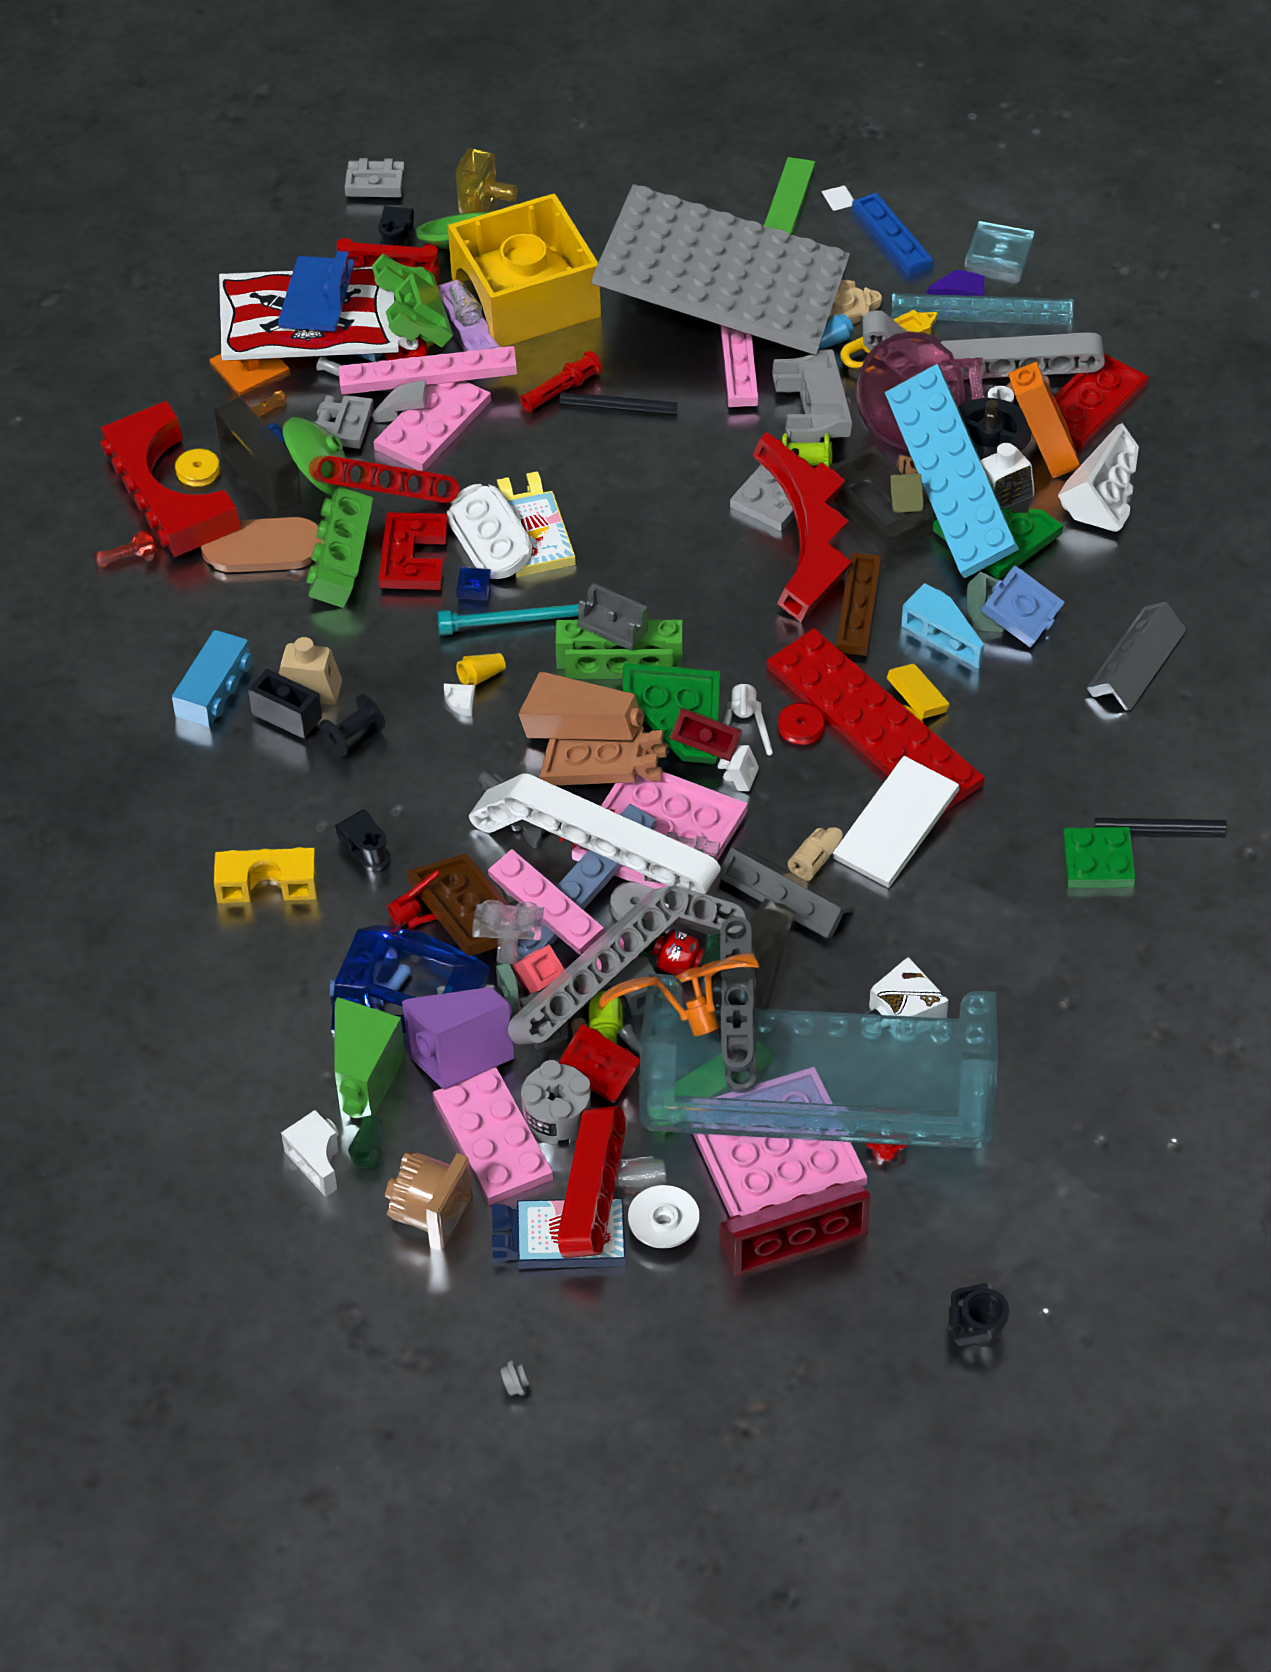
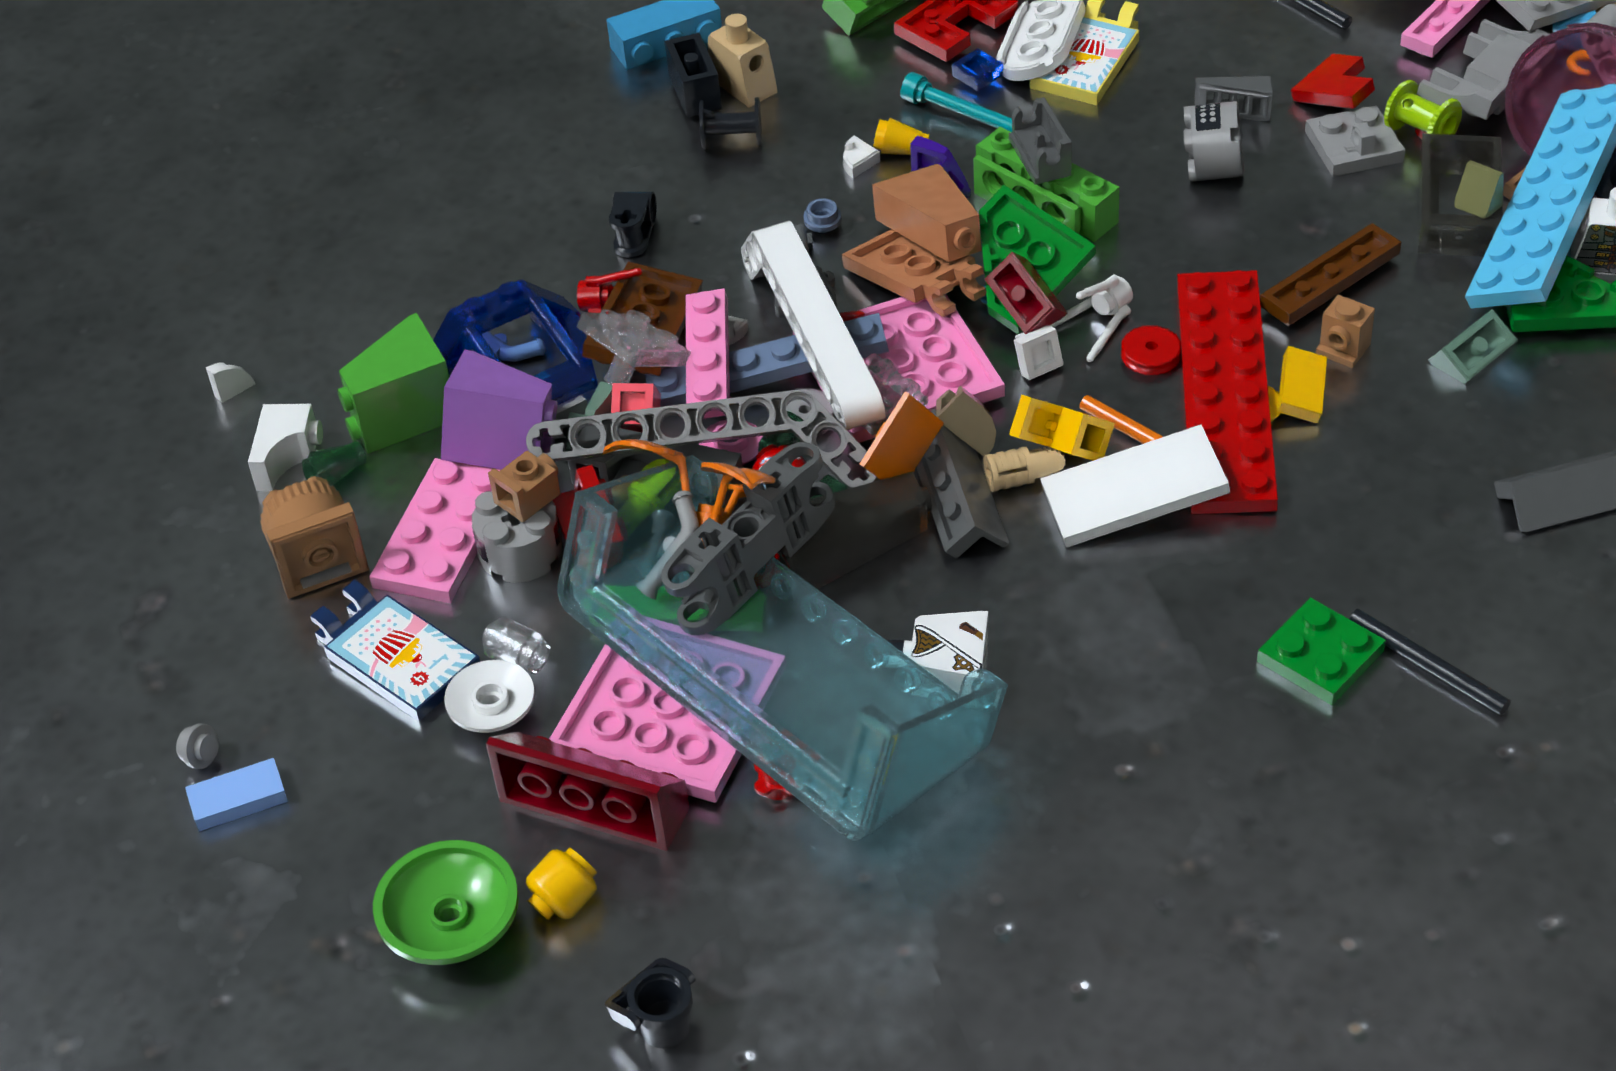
camera: 45 degrees right, 5 degrees down
yellow arch [214,847,317,903] -> none
red beam [557,1106,626,1258] -> none
red arch [752,432,851,622] -> none
medium azure slope [902,583,984,669] -> none
medium blue plate [980,565,1065,648] -> none
none -> light blue tile [185,758,288,832]
none -> white tile [206,363,255,403]
none -> bright green dish [373,840,519,965]
none -> medium nougat brick [488,451,561,522]
none -> yellow head [526,847,597,920]
none -> light grey piece [635,490,699,600]
none -> sand blue plate [803,198,842,233]
none -> orange piece [860,392,944,494]
none -> dark purple slope [910,135,971,199]
none -> dark tan brick [936,386,996,457]
none -> yellow brick [1009,394,1115,461]
none -> orange bar [1079,395,1164,444]
none -> light grey brick [1184,101,1244,182]
none -> dark grey slope [1194,76,1273,121]
none -> red tile [1291,54,1375,109]
none -> medium nougat brick [1316,295,1375,368]

